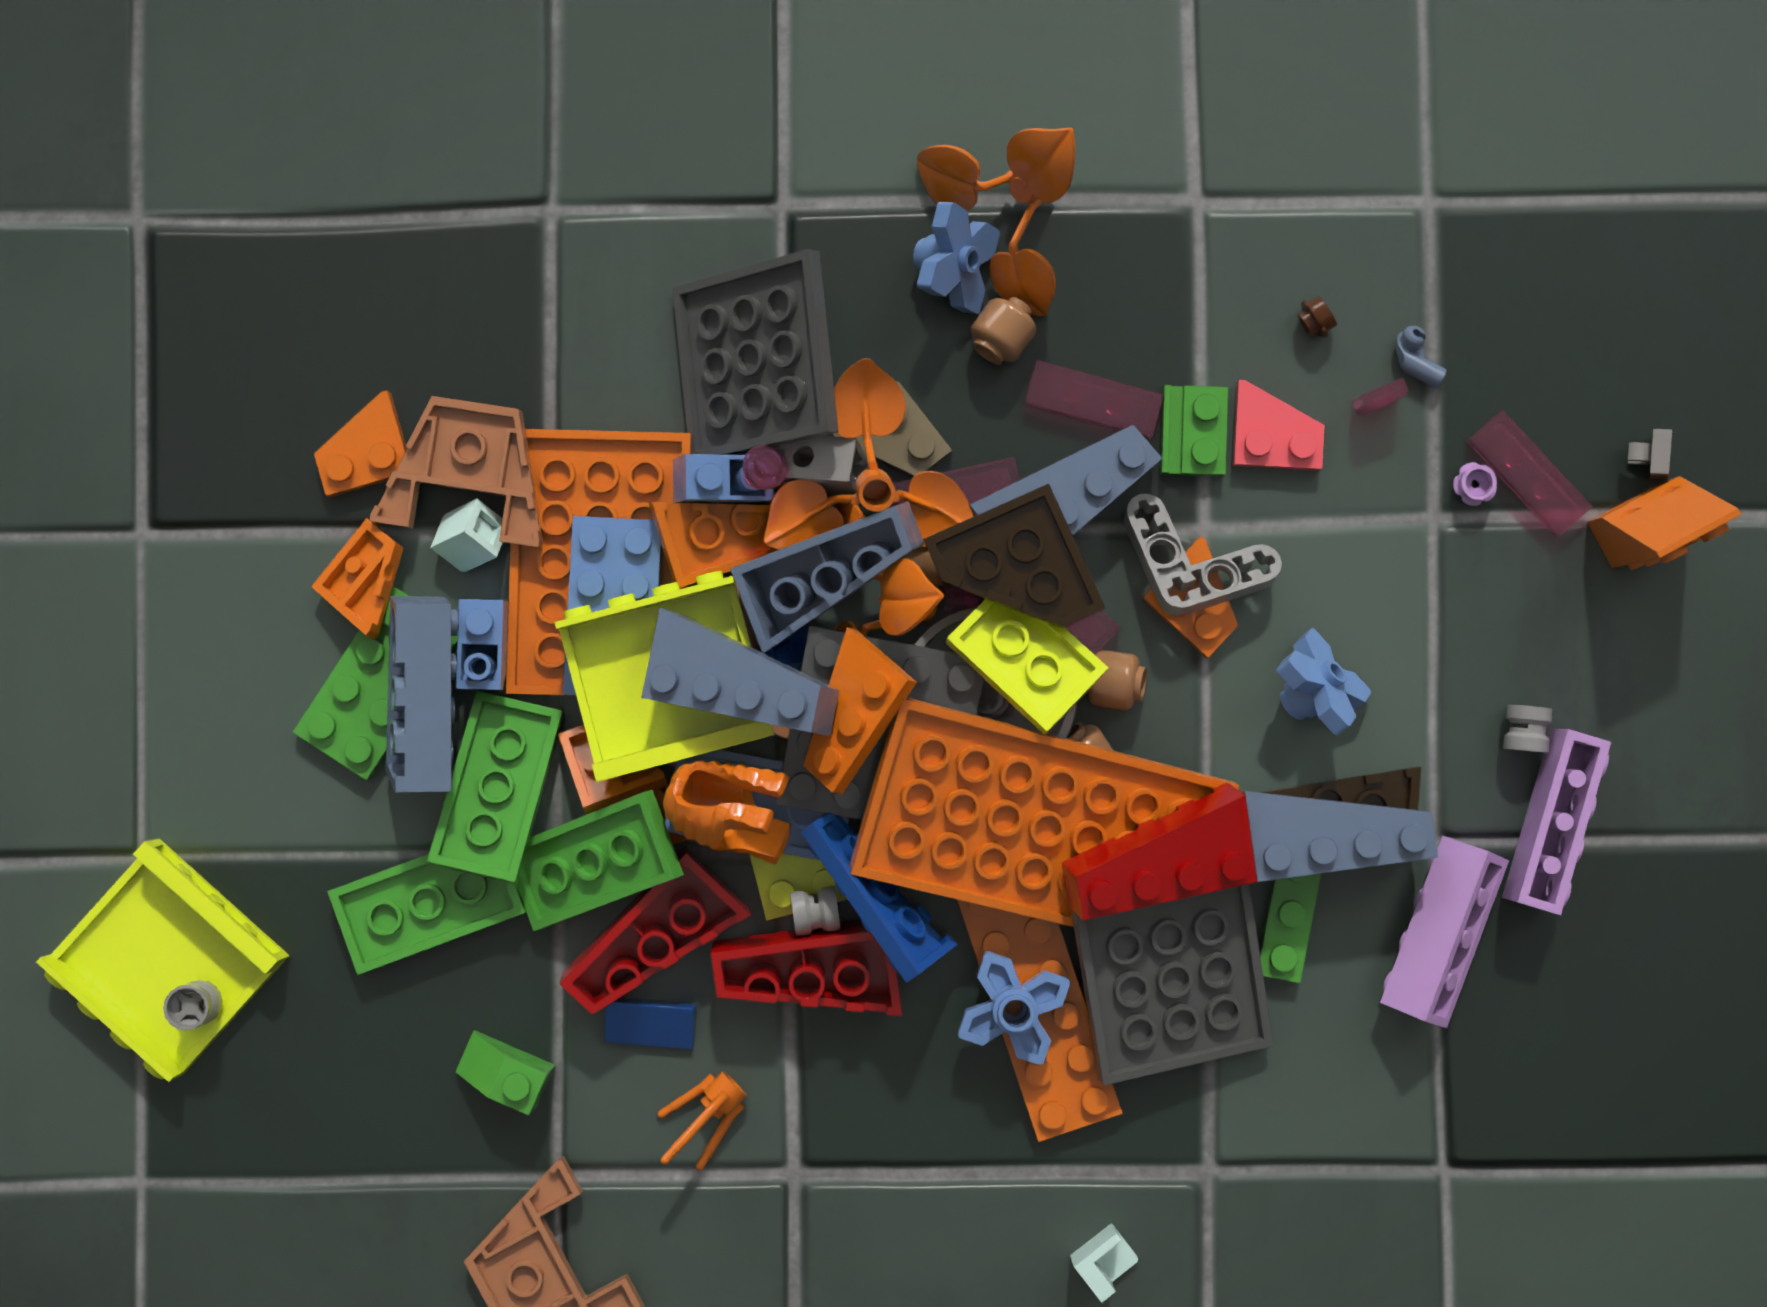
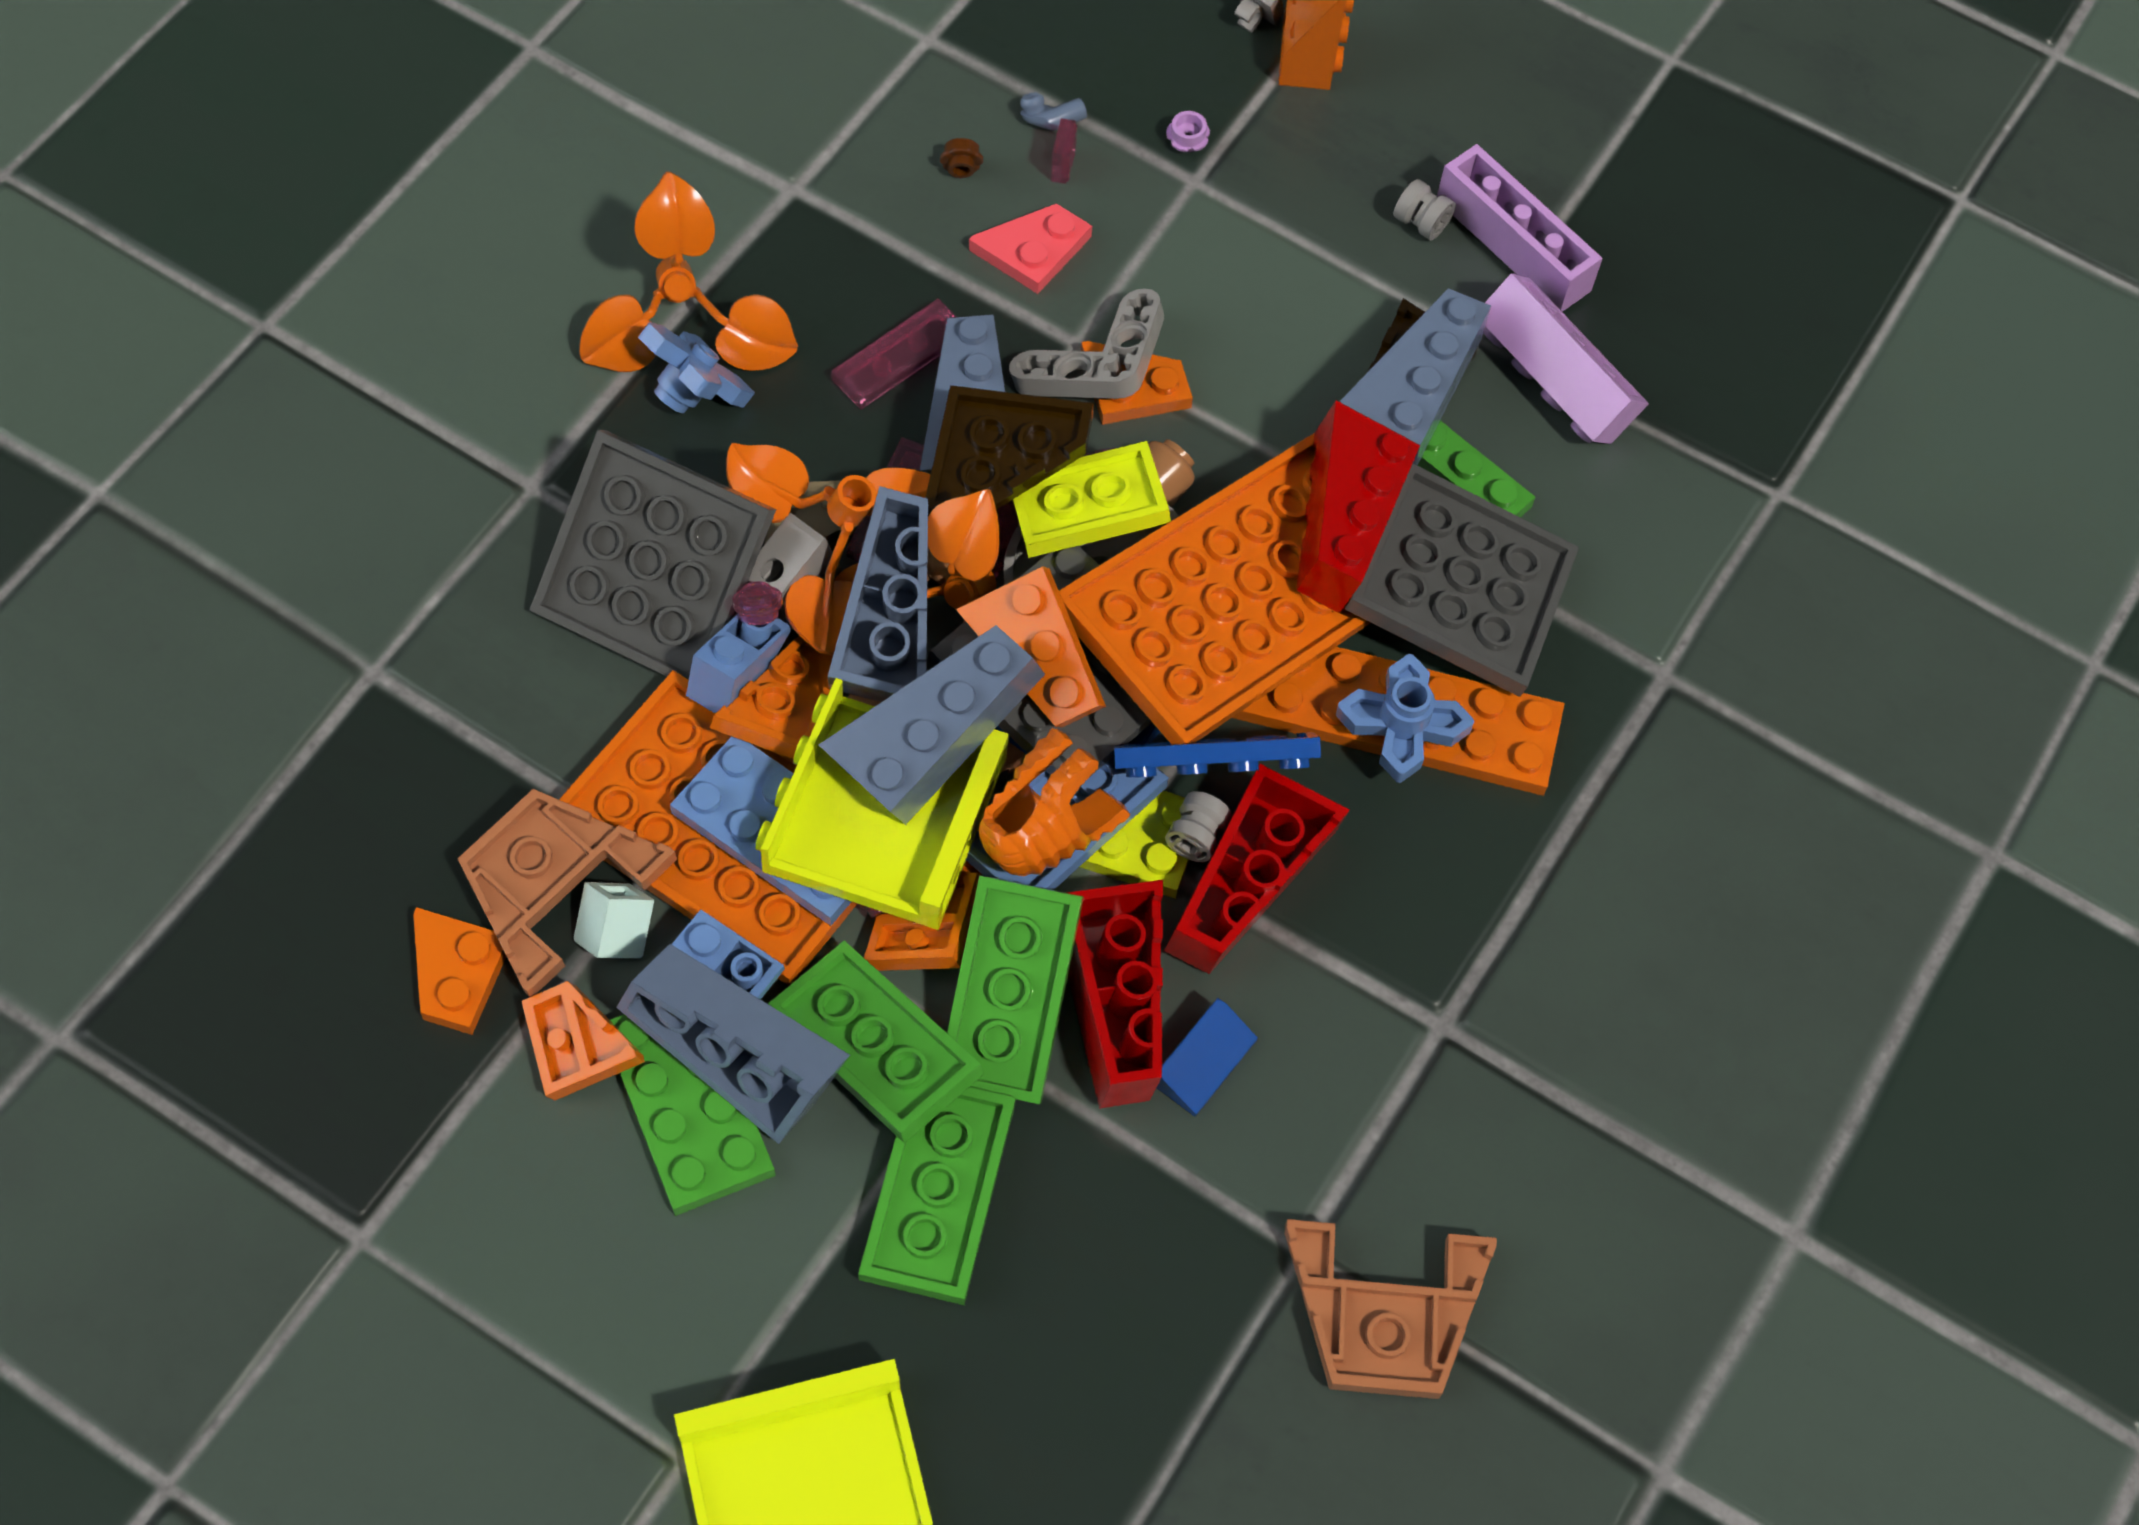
camera: 60 degrees left, 25 degrees down
light grey wheel [163,980,222,1031] -> none
bright green slope [456,1030,555,1115] -> none
orange plant [657,1071,747,1171] -> none
medium nougat head [971,297,1036,365] -> none
light aqua panel [1070,1223,1138,1303] -> none
bright green plate [1160,385,1228,477] -> none
medium blue plant [1276,628,1371,736] -> none
clear pink tile [1467,409,1593,538] -> none

